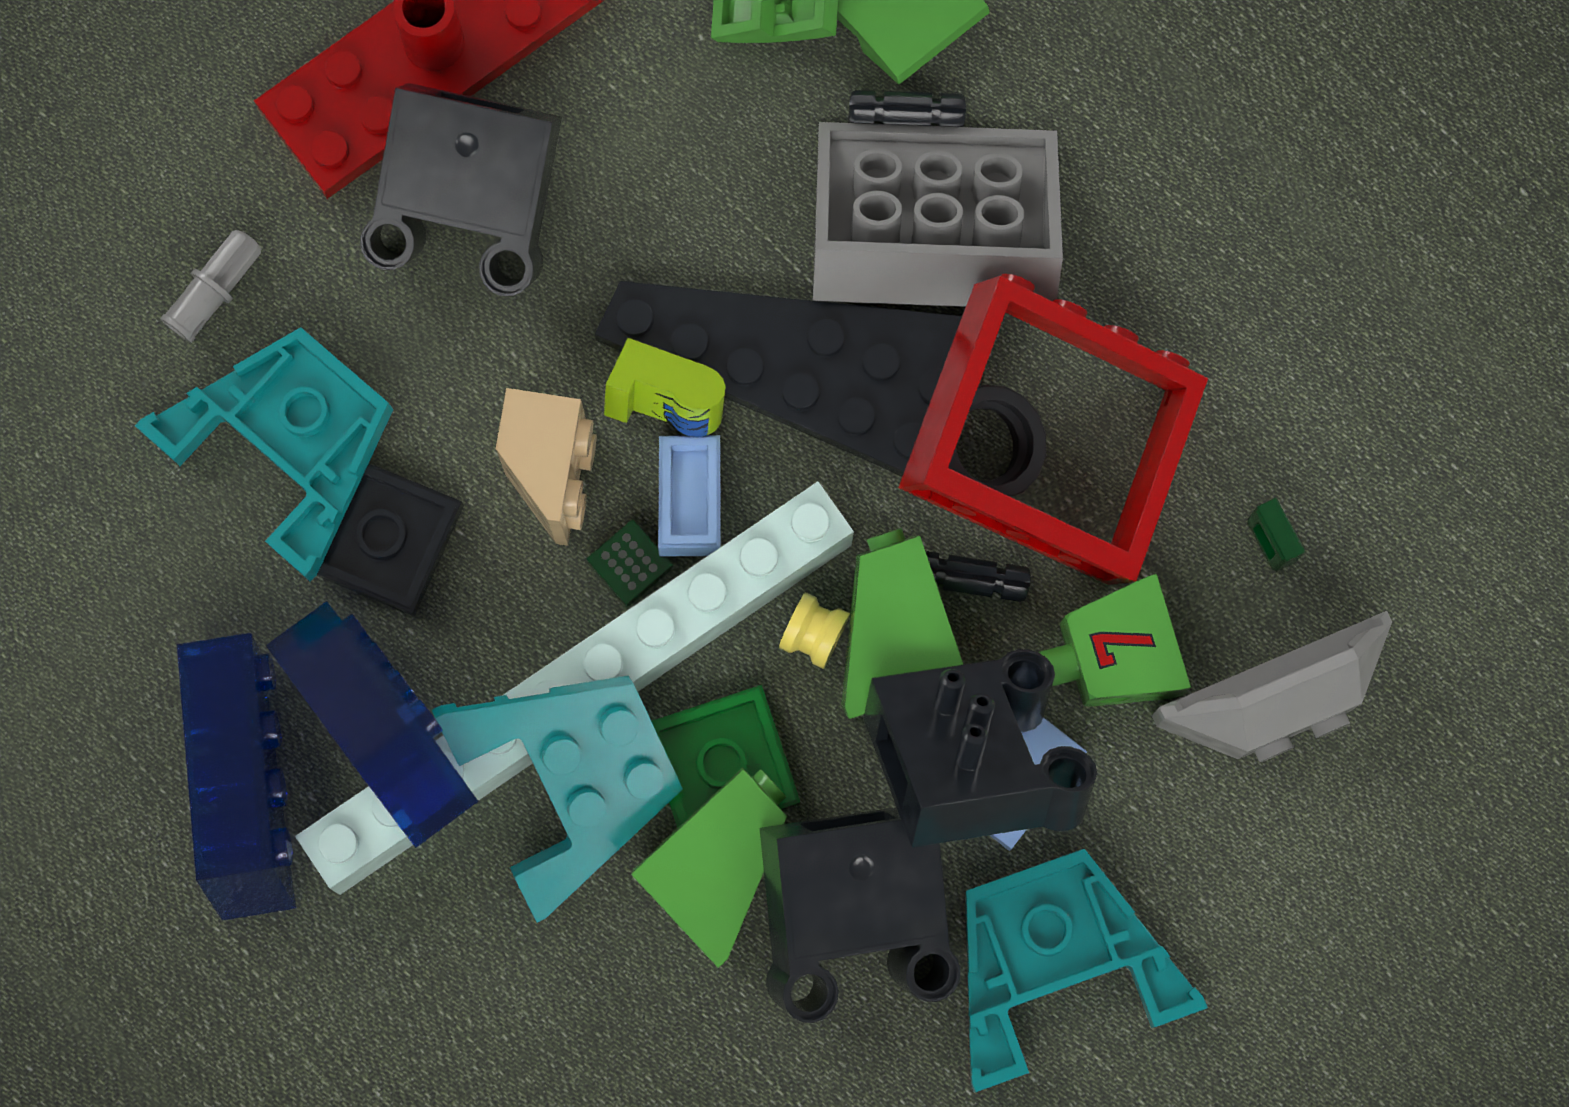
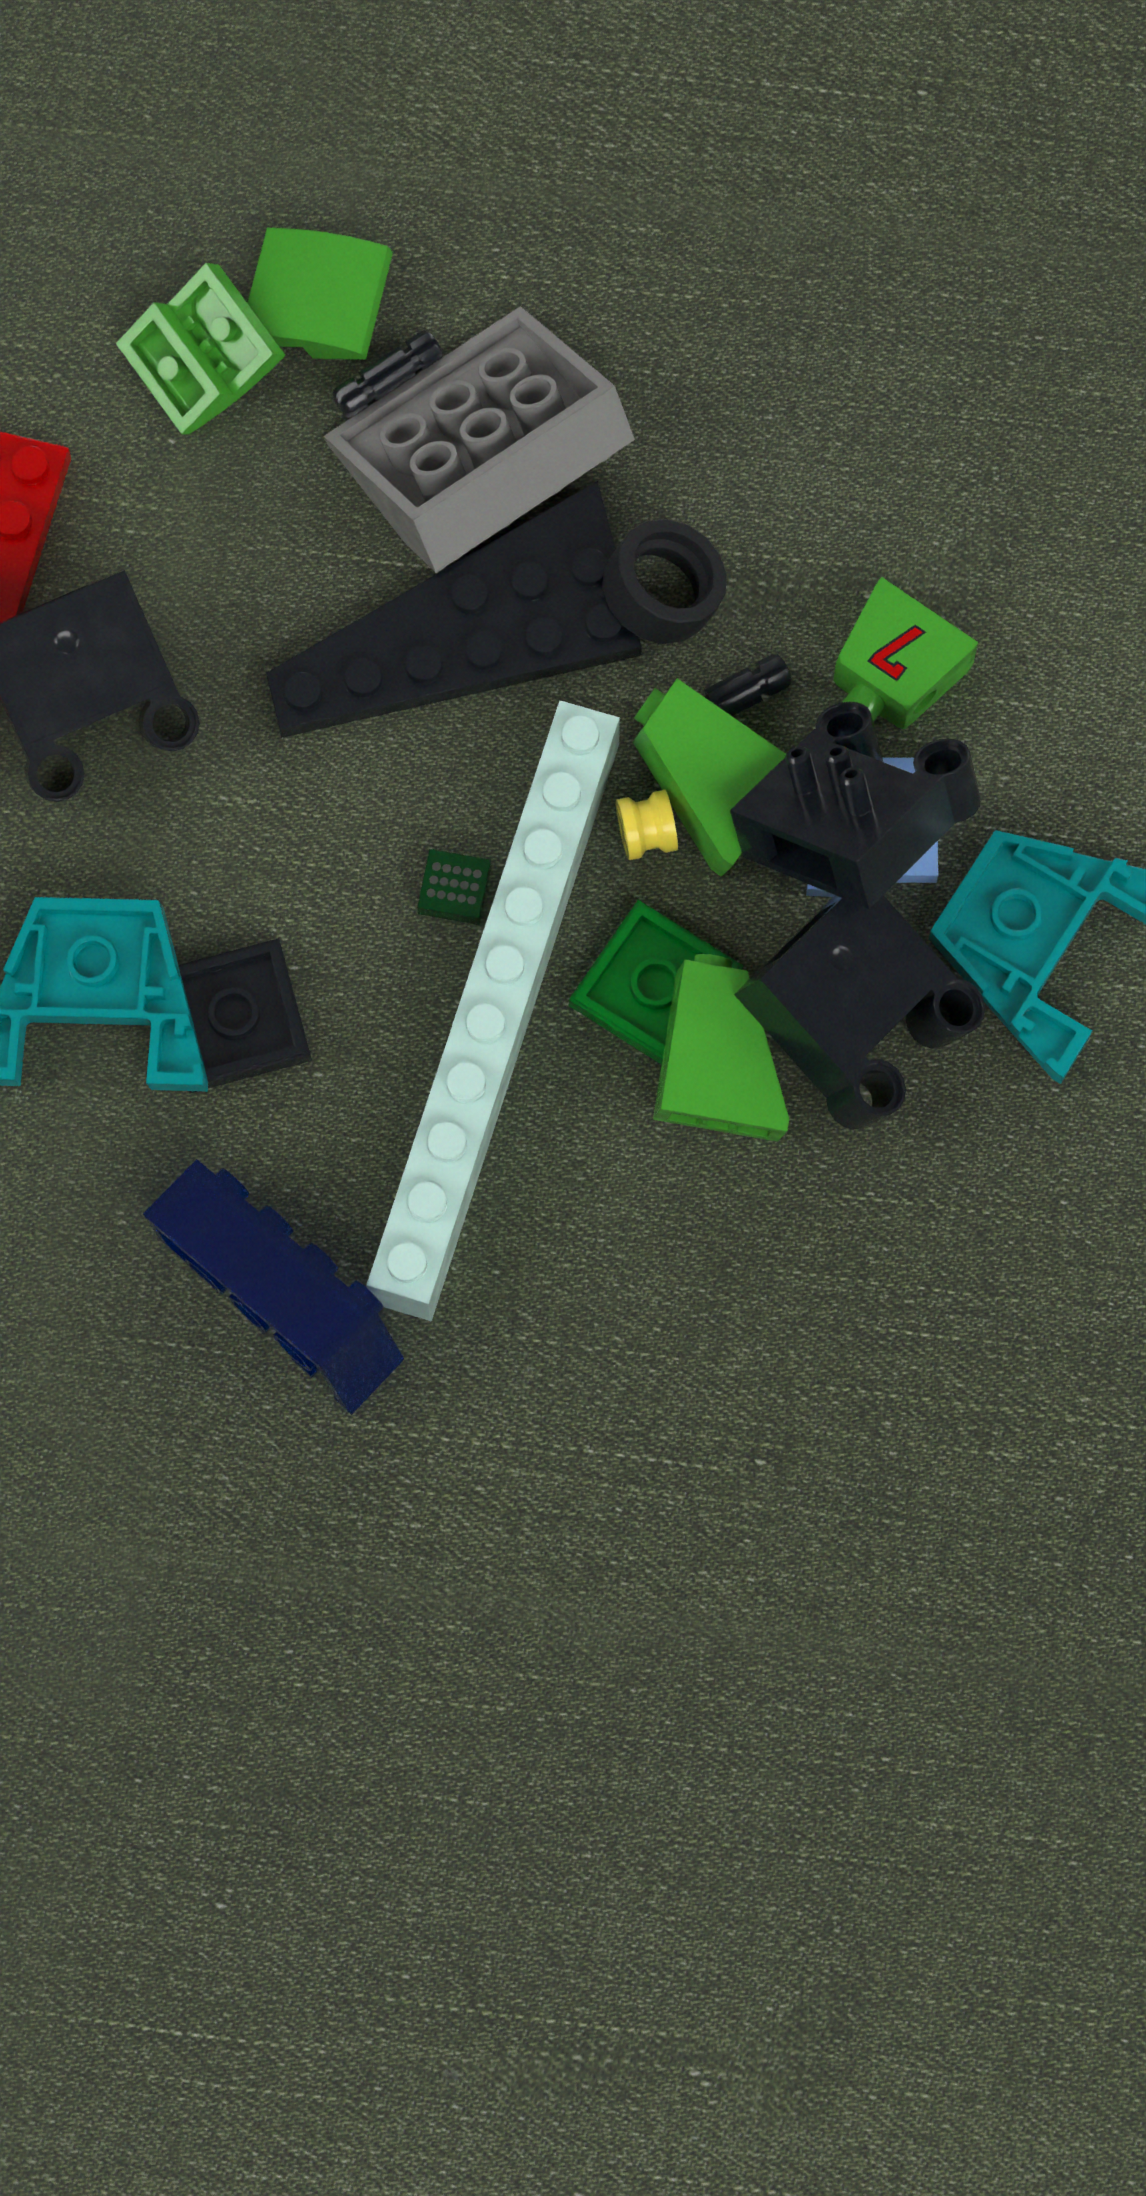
camera: 35 degrees left, 5 degrees down
clear blue wedge [266,601,478,848] -> none
teal wing [431,676,683,923] -> none
tan slope [496,388,597,546] -> none
lime leg [604,338,726,437] -> none
light blue tile [658,435,721,556] -> none
red window [898,273,1208,585] -> none
light grey wedge [1151,611,1392,763] -> none
dark green tile [1247,497,1306,572] -> none

